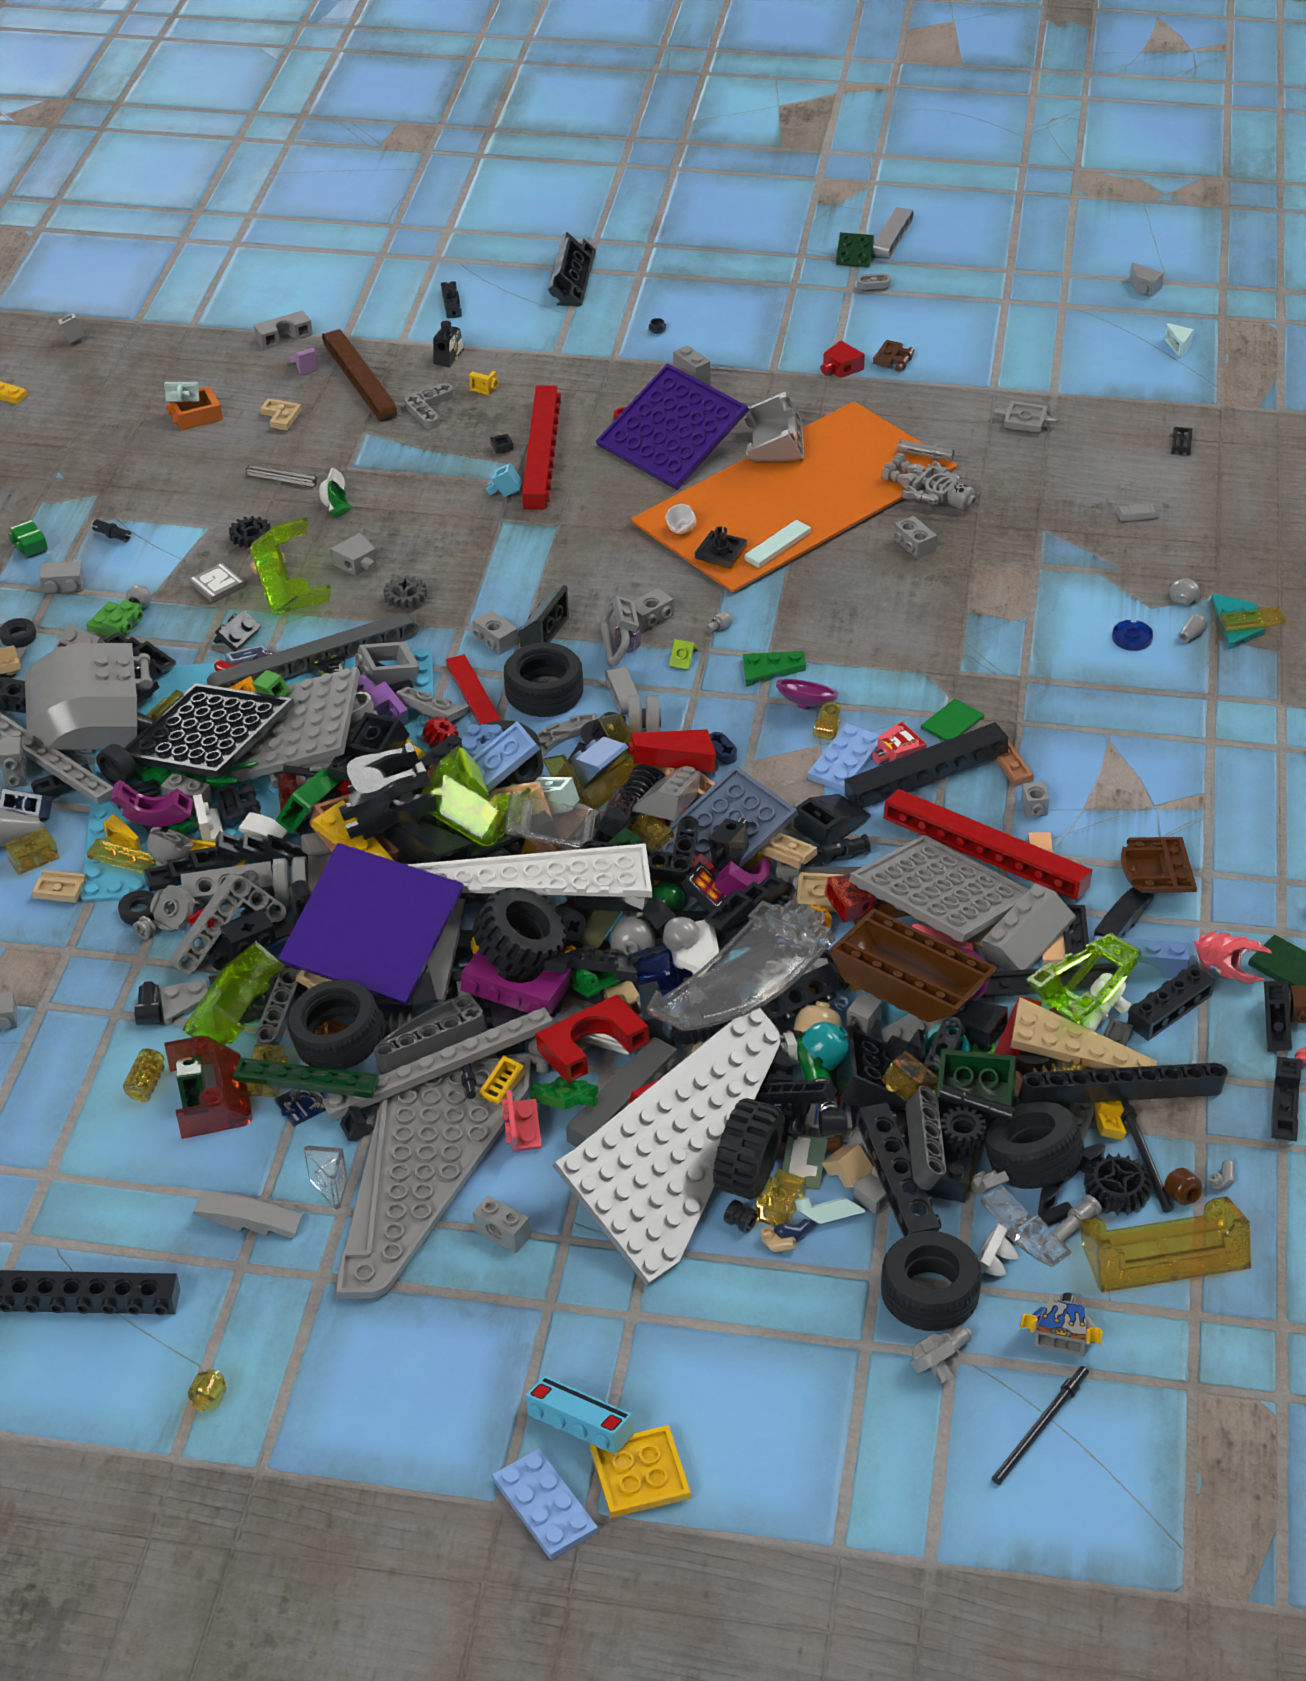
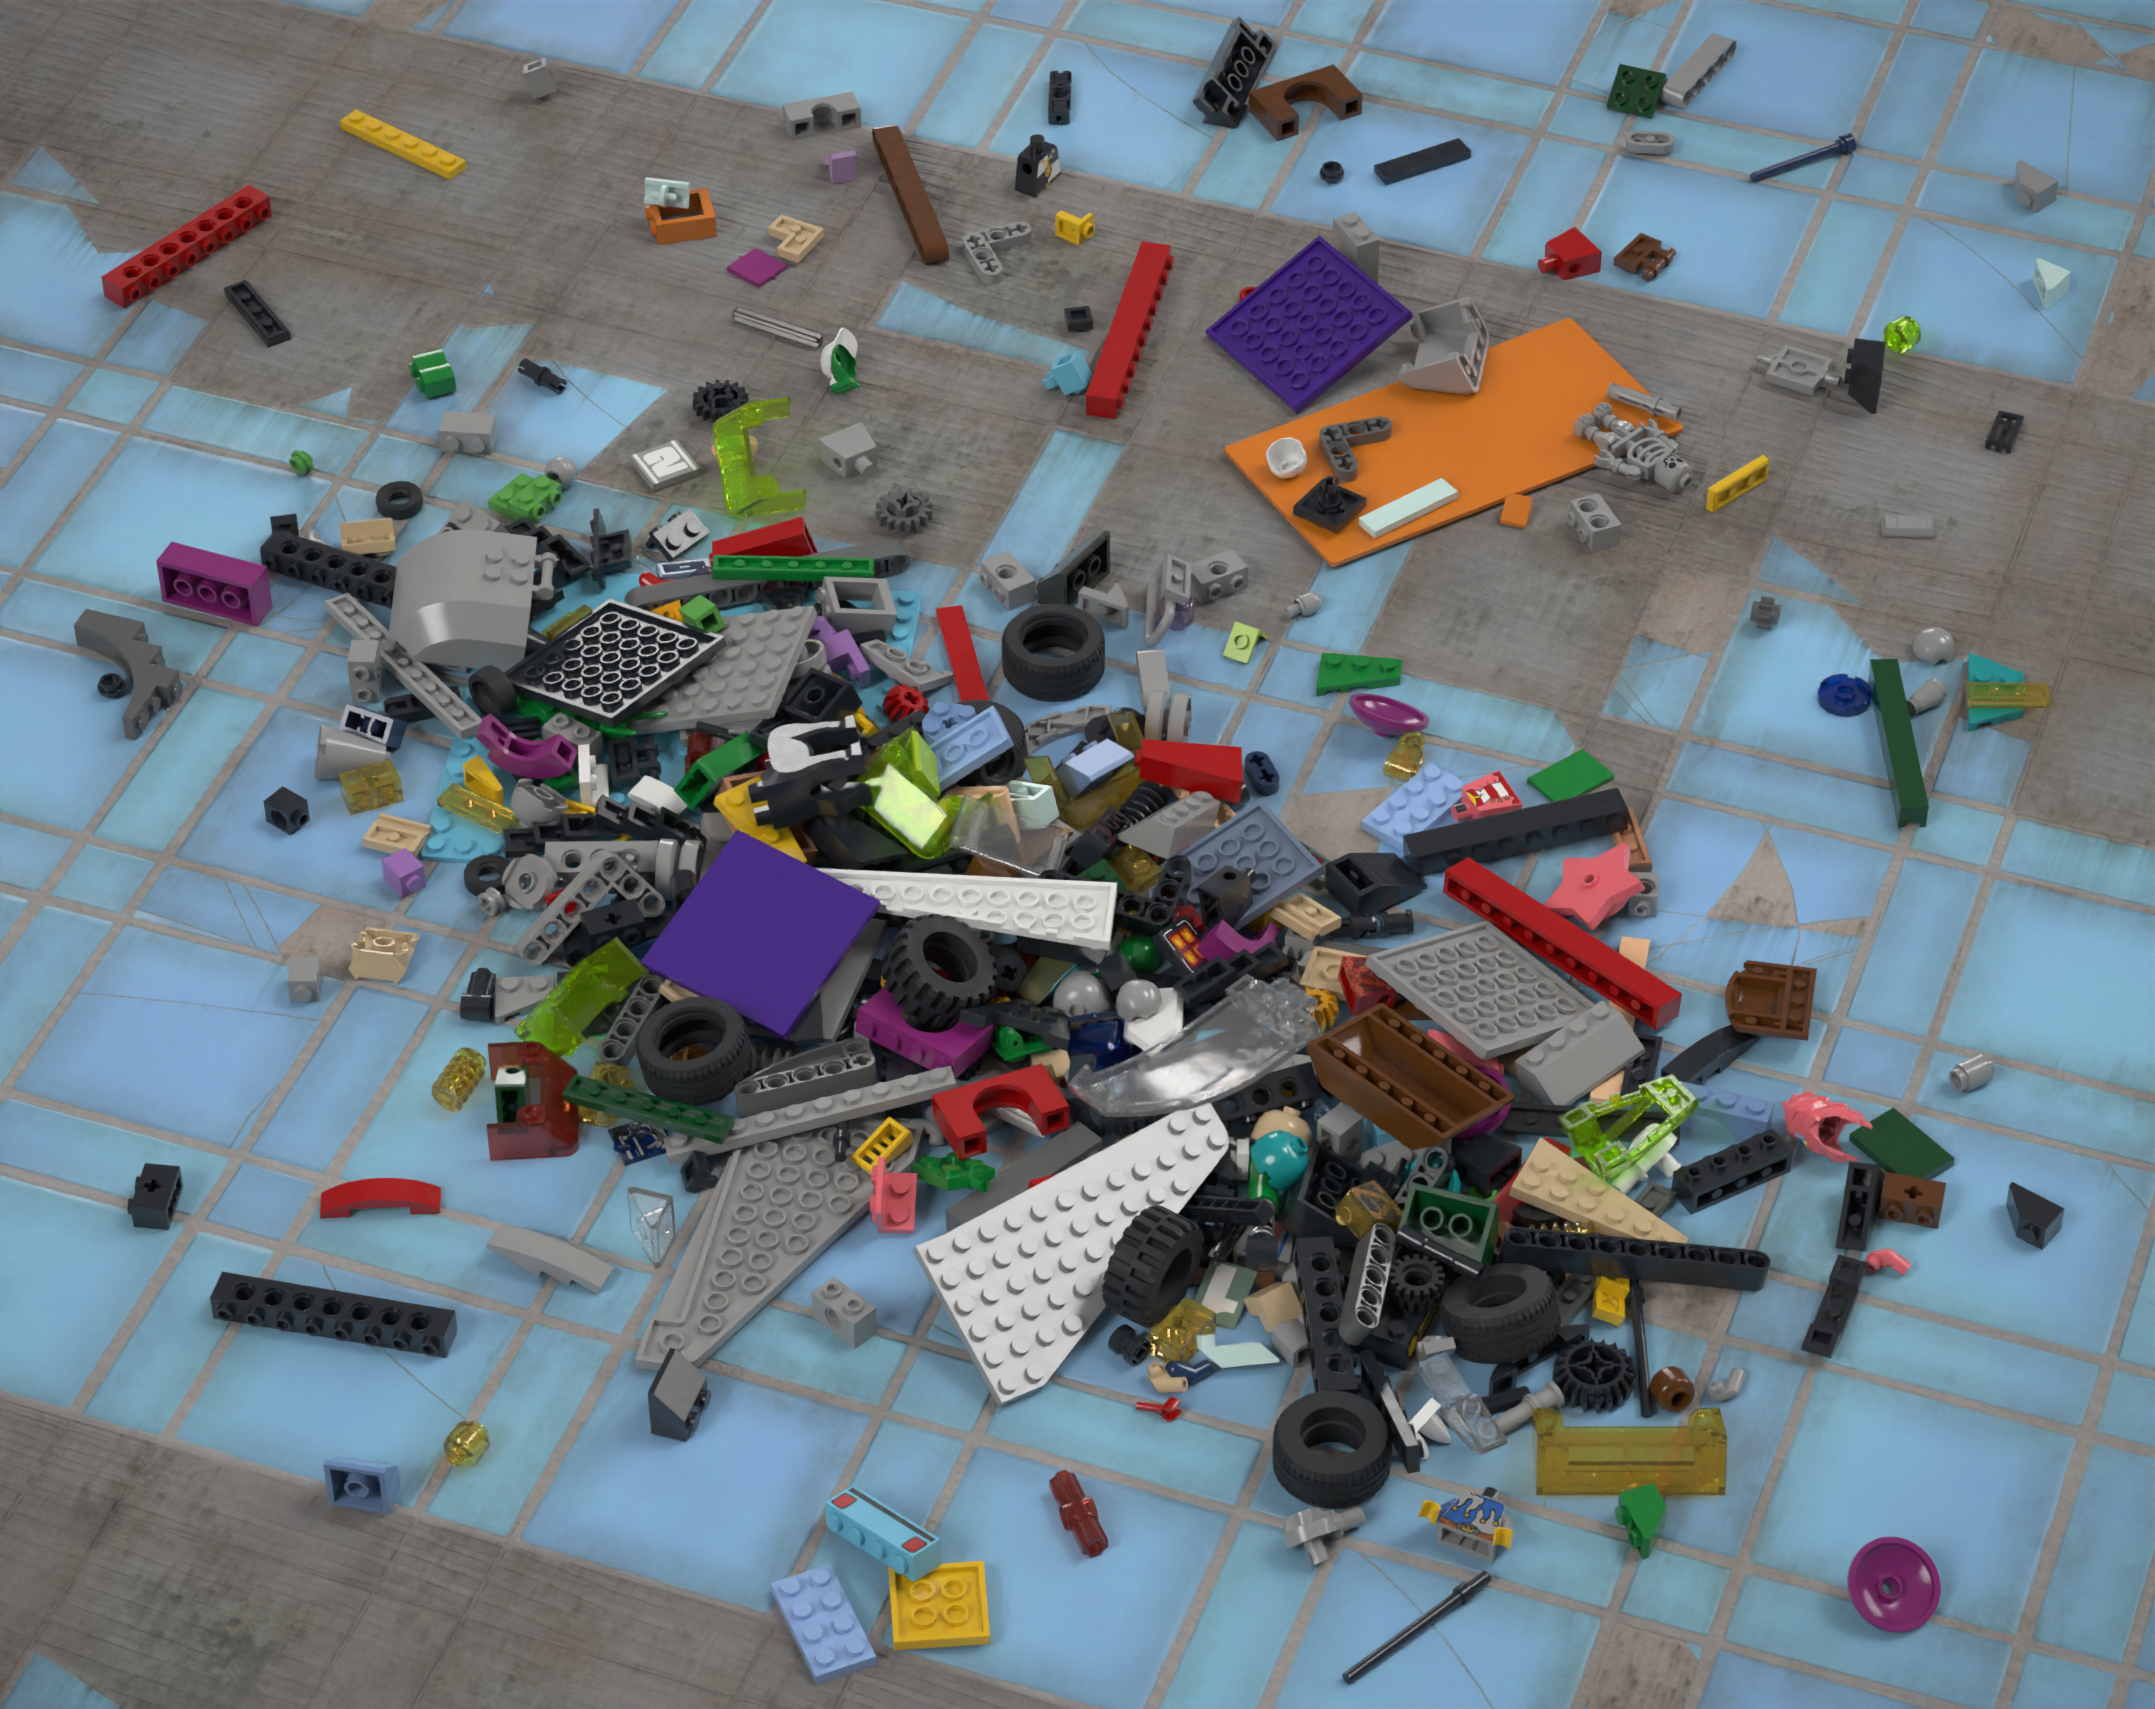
camera: 10 degrees right, 0 degrees up
none -> red slope [320,1178,441,1219]
none -> medium blue slope [323,1456,400,1514]
none -> tan slope [348,927,420,985]
none -> medium lavender brick [382,848,426,898]
none -> black bracket [590,508,632,590]
none -> black slope [648,1348,711,1442]
none -> red slope [709,516,819,568]
none -> green tile [712,555,874,581]
none -> magenta piece [727,248,787,288]
none -> clear red piece [1049,1470,1108,1558]
none -> light grey slope [1078,582,1129,628]
none -> red hand [1136,1397,1182,1422]
none -> reddish brown arch [1249,64,1362,141]
none -> dark grey beam [1319,417,1392,482]
none -> black plate [1359,1349,1424,1474]
none -> black tile [1374,138,1471,185]
none -> orange slope [1500,493,1533,528]
none -> coral plate [1544,842,1645,930]
none -> green slope [1615,1483,1667,1559]
none -> yellow tile [1706,455,1769,513]
none -> dark blue piece [1750,133,1856,181]
none -> dark grey gear [1750,596,1781,630]
none -> black slope [1844,338,1886,414]
none -> dark green tile [1868,659,1929,827]
none -> clear neon green head [1883,315,1921,353]

